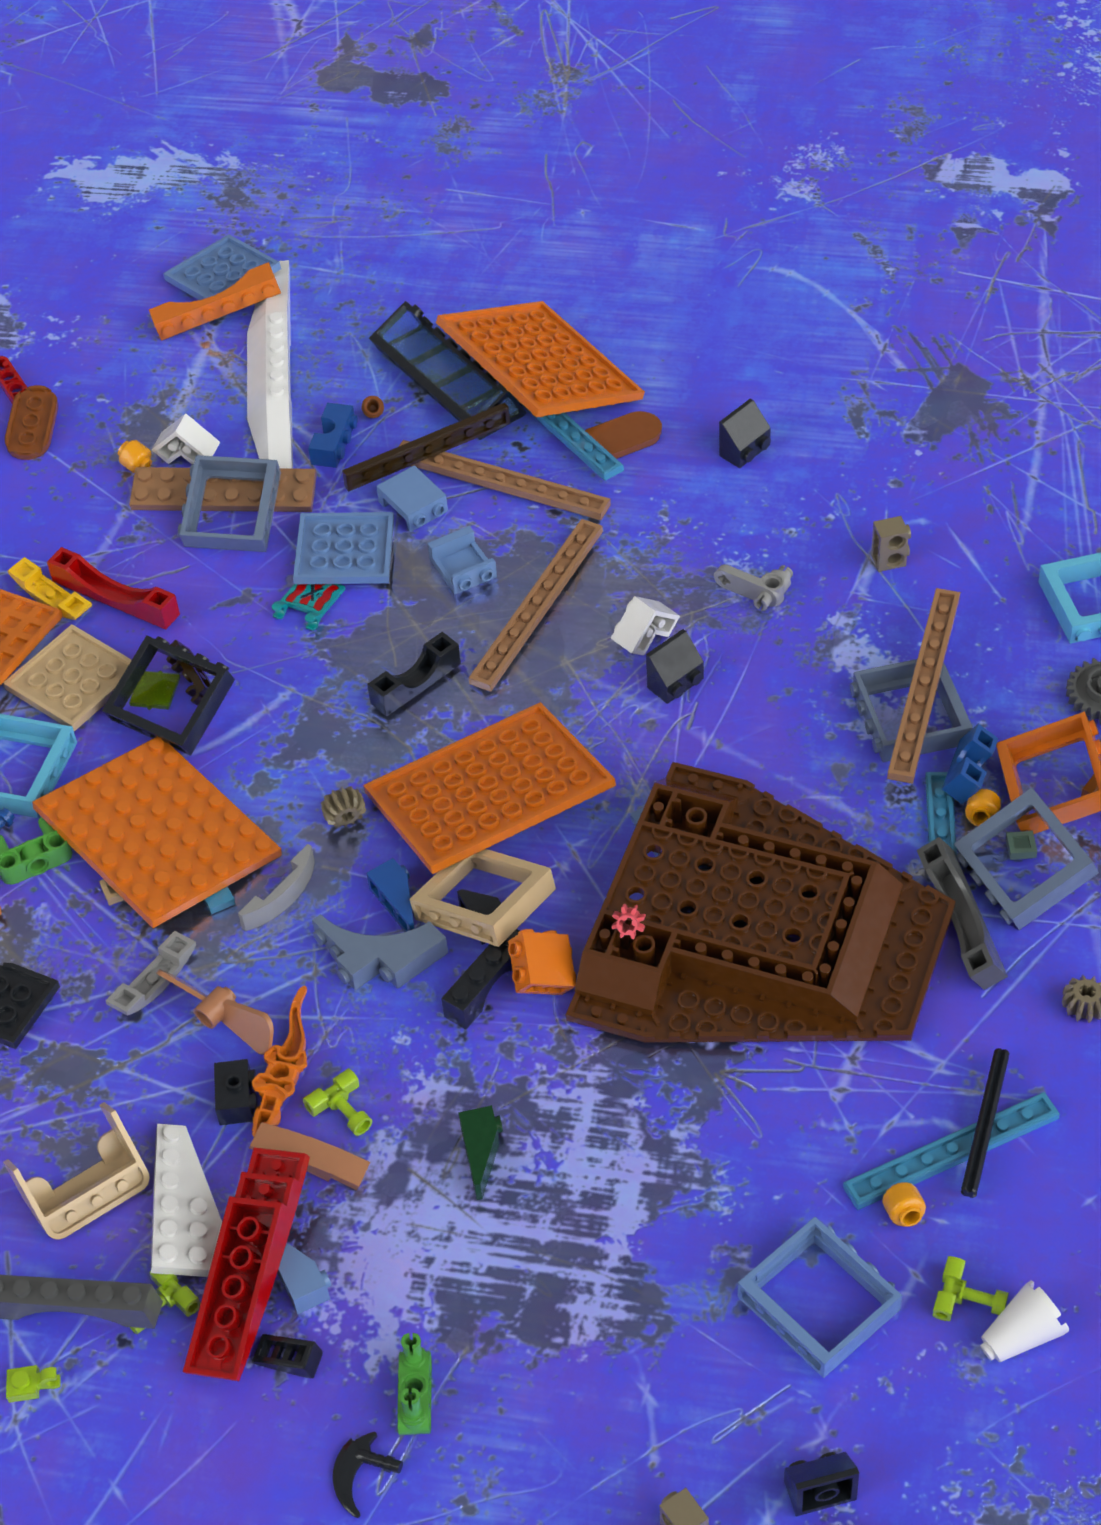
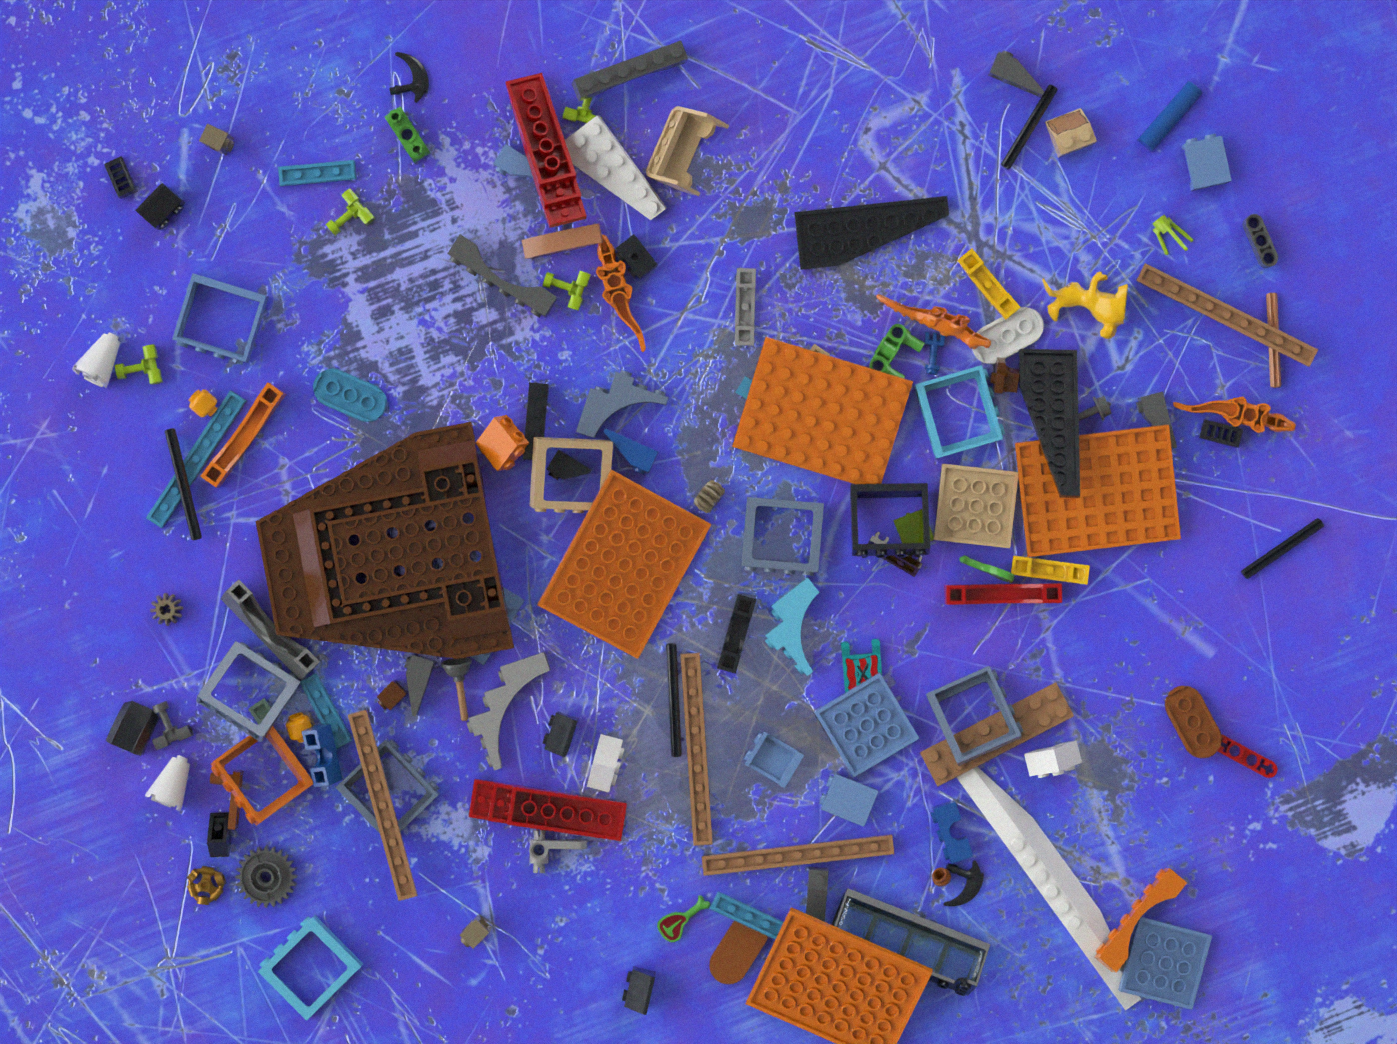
camera: 145 degrees right, 40 degrees up
lime plate [6,1365,61,1403] -> none
light orange head [117,440,152,473] -> none
nougat piece [156,969,274,1055] -> none
light grey slope [238,844,315,931] -> none
black slope [252,1334,323,1378] -> none
dark brown tile [342,402,510,492] -> none
dark green slope [458,1105,503,1200] -> none
coral gear [612,904,646,939] -> none
none -> orange arch [200,382,287,488]
none -> dark azure tile [278,160,357,187]
none -> dark azure tile [313,368,387,422]
none -> lime bar [325,188,376,236]
none -> reddish brown brick [377,679,408,710]
none -> dark grey slope [404,654,435,717]
none -> dark grey piece [441,657,472,721]
none -> dark grey arch [447,235,558,318]
none -> light grey arch [467,651,551,771]
none -> red slope [468,779,627,841]
none -> bright green piece [657,895,710,942]
none -> black axle [666,643,682,757]
none -> sand blue piece [741,497,824,576]
none -> medium azure arch [765,577,820,676]
none -> dark grey slope [806,867,828,922]
none -> black piece [943,860,984,906]
none -> bright green piece [959,555,1015,583]

